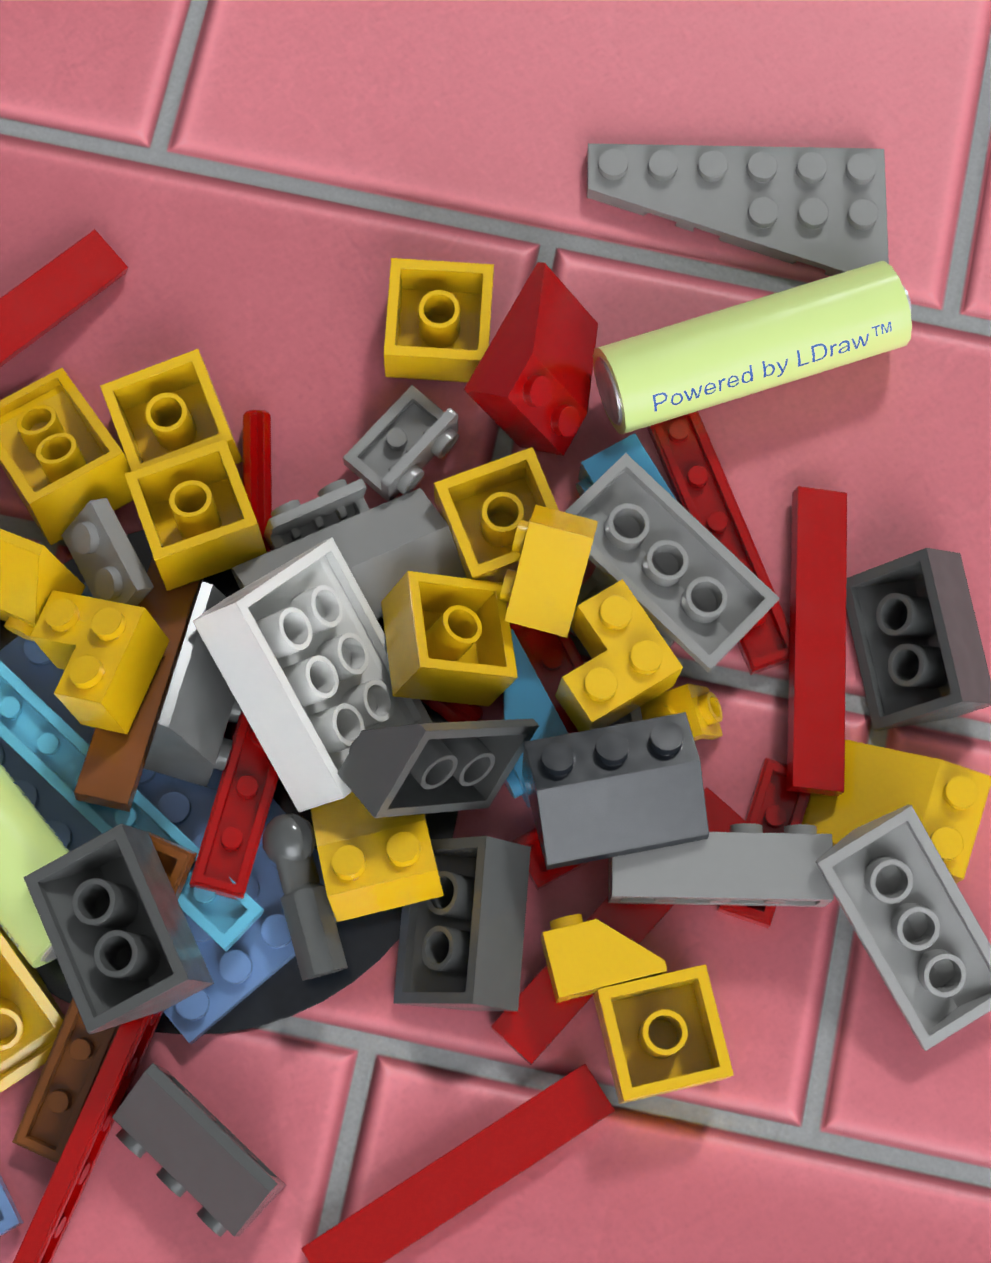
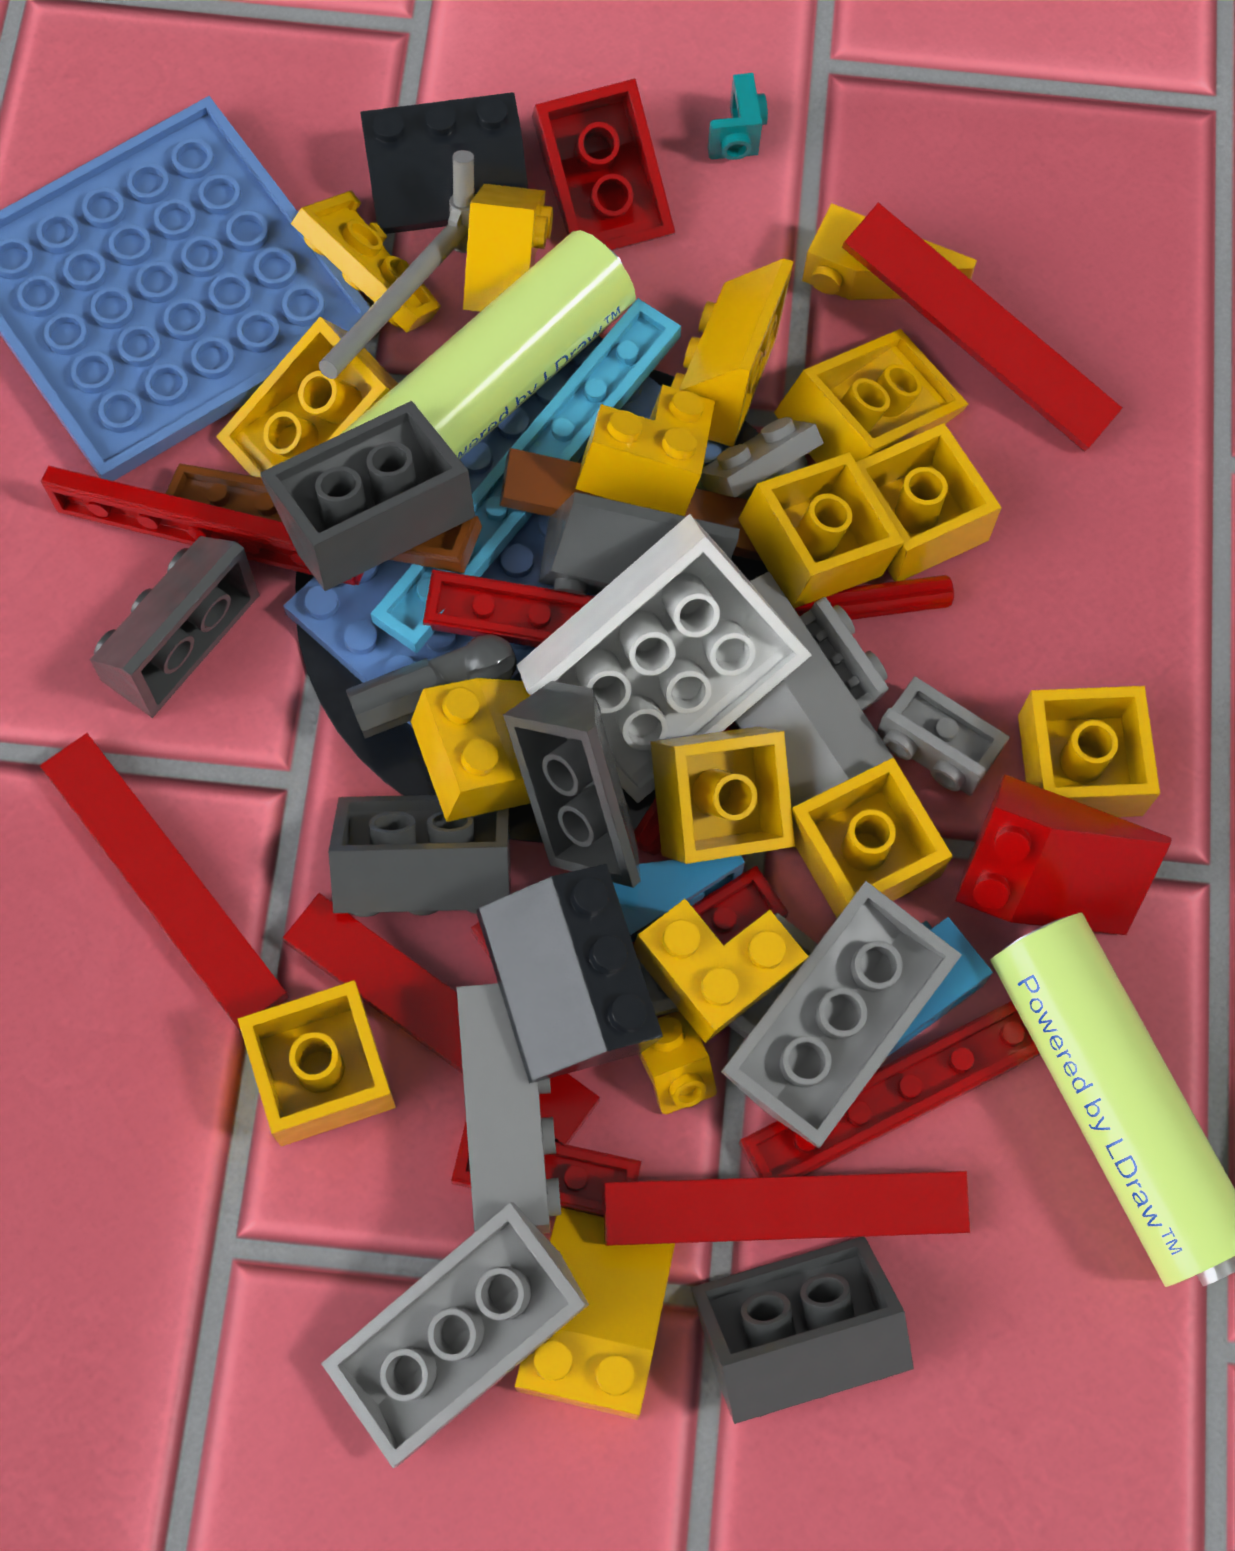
camera: 85 degrees right, 5 degrees down
yellow brick [499,505,598,638] -> none
yellow slope [540,914,667,1003] -> none

